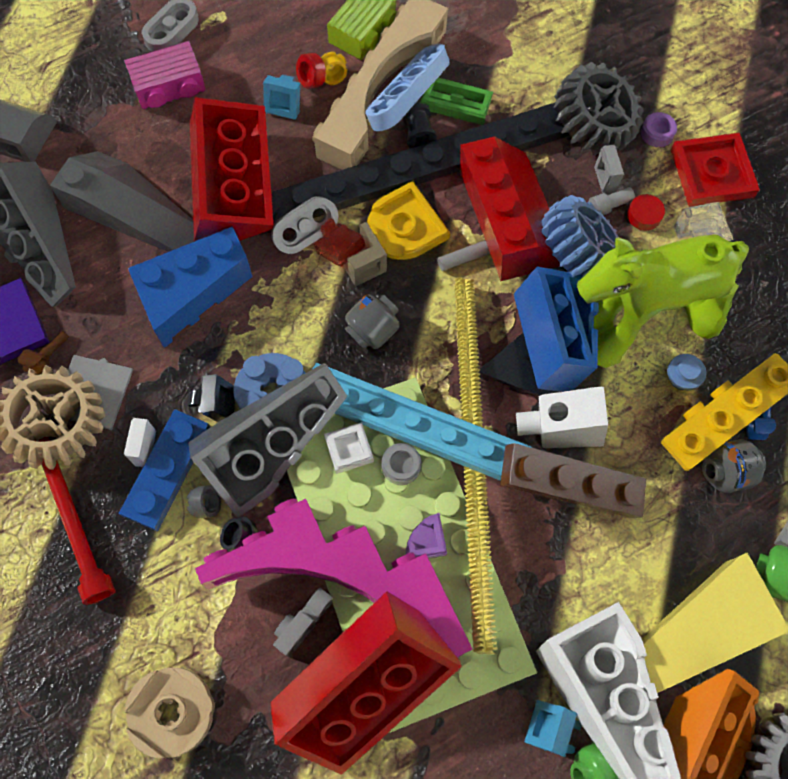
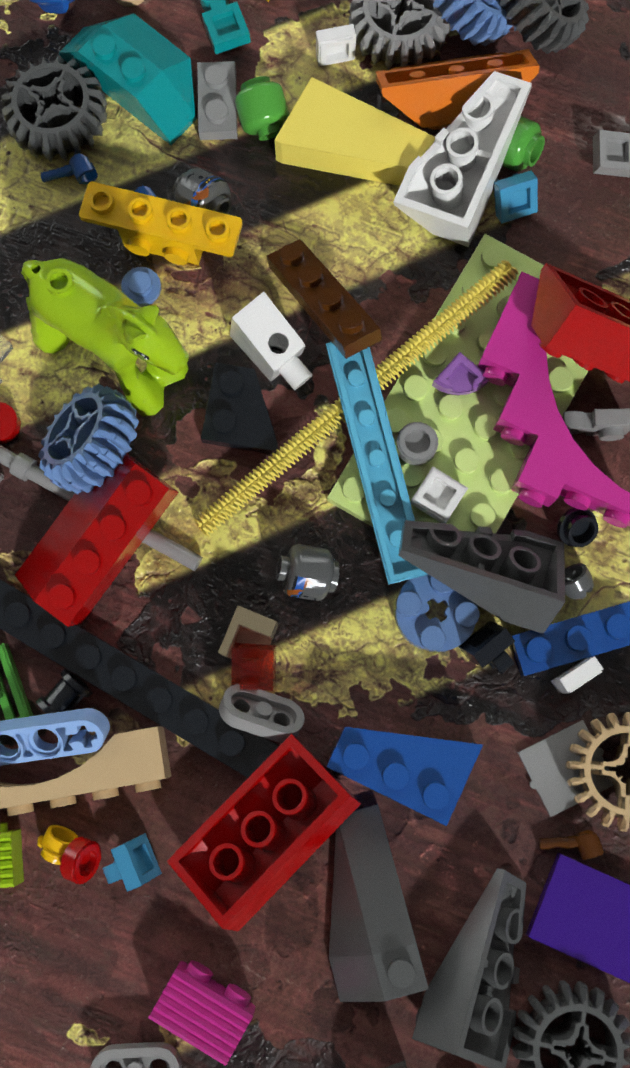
camera: 125 degrees left, 10 degrees up
yellow tile [367,181,450,260] -> none
blue wedge [514,267,599,392] -> none

